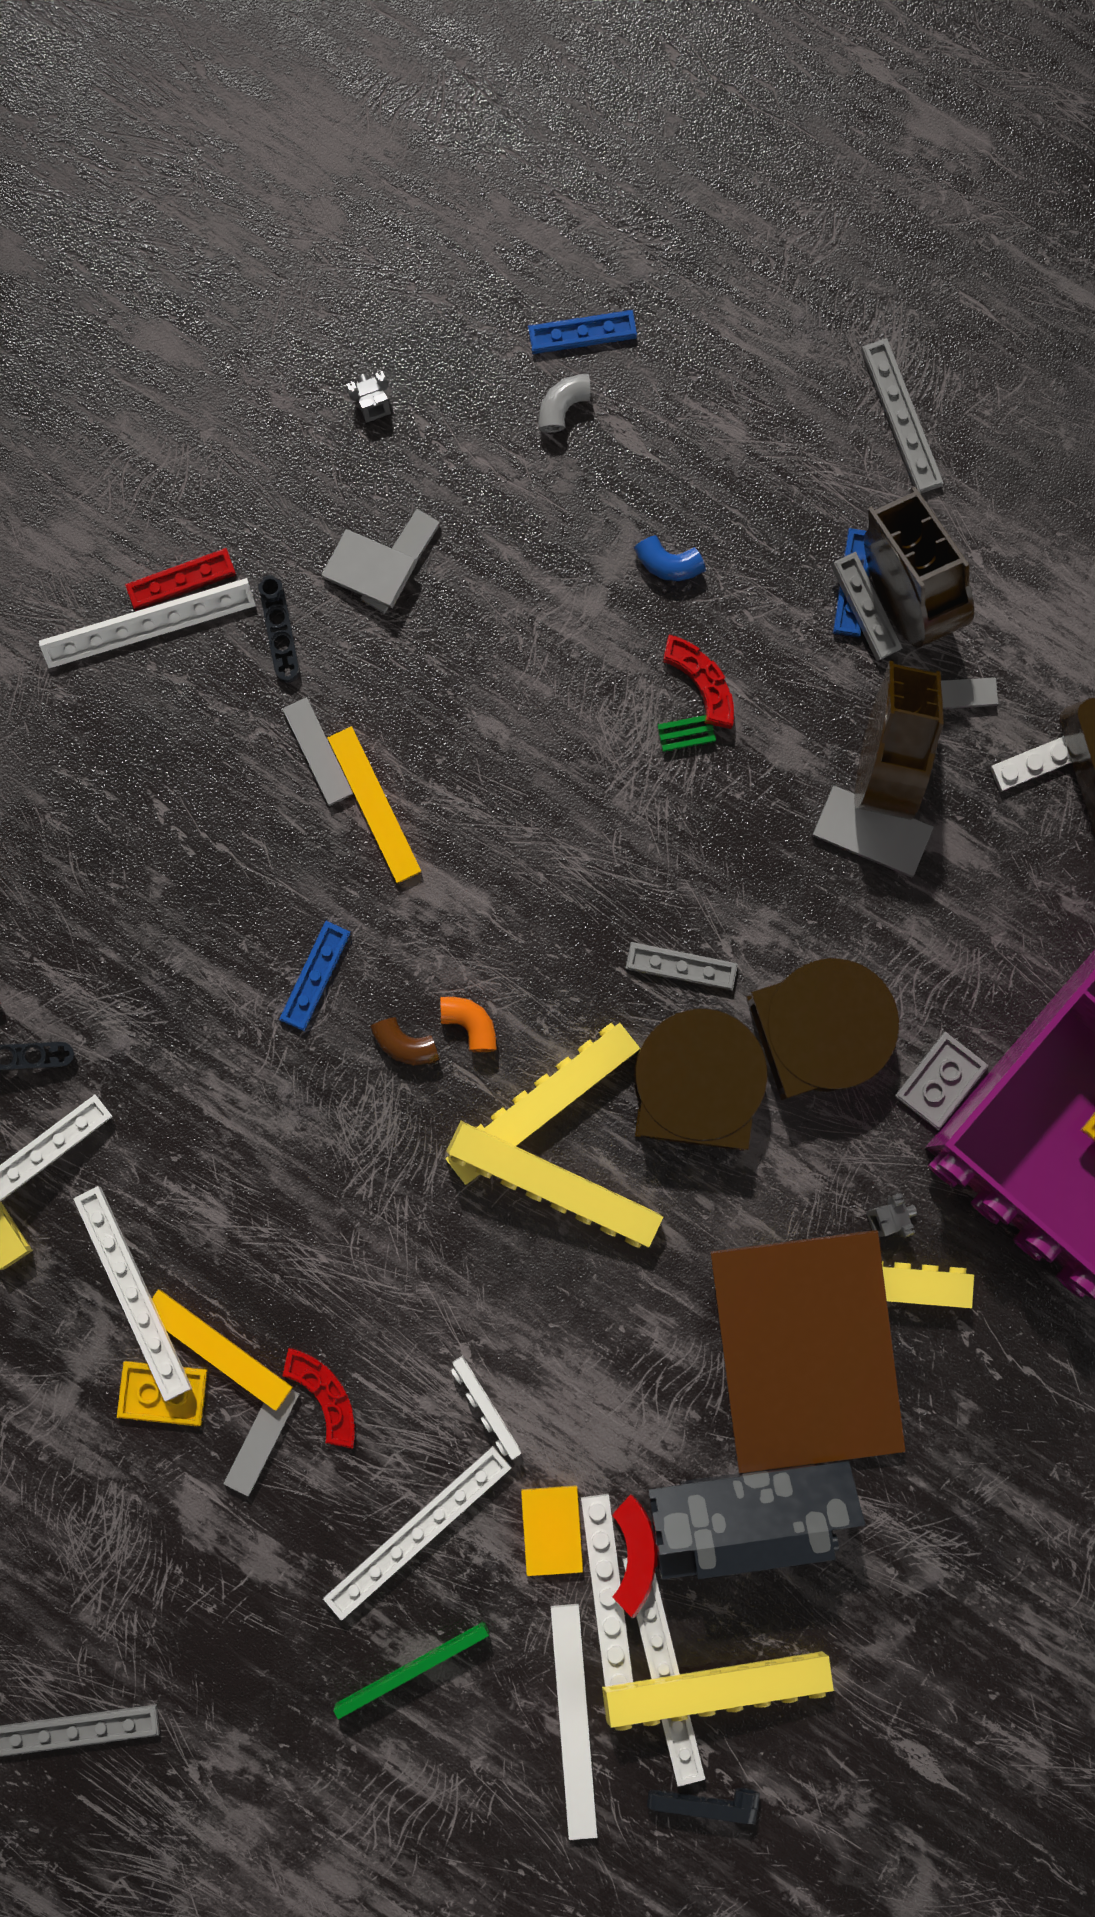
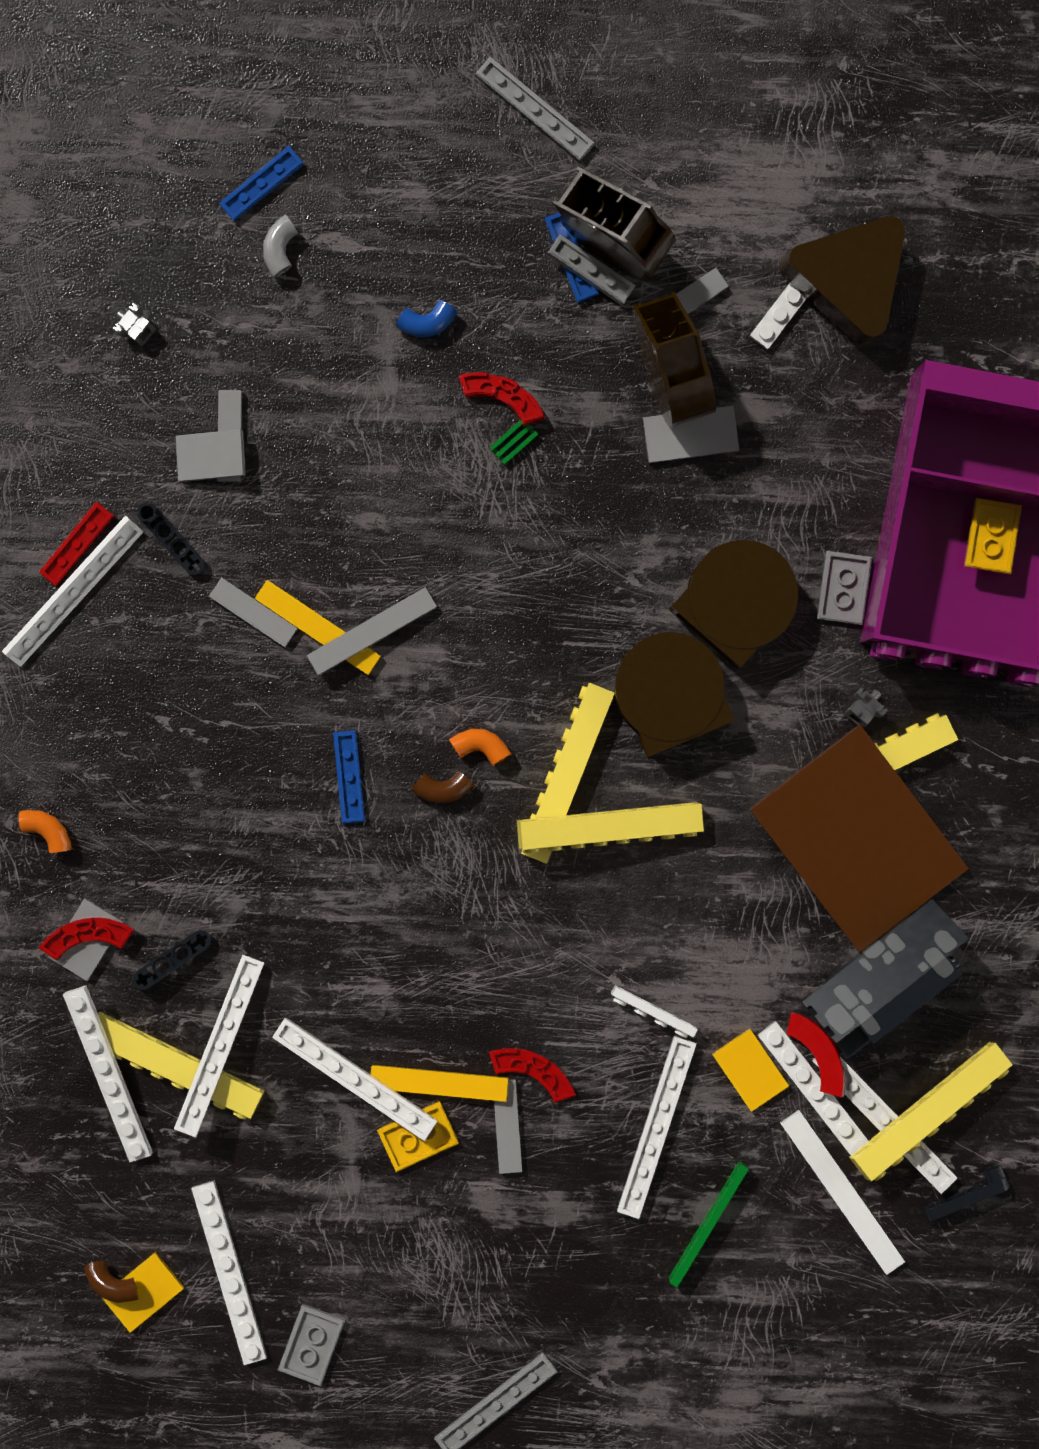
camera: 25 degrees left, 5 degrees up
light grey tile [625,942,738,991] -> none
none -> light grey tile [306,587,437,676]

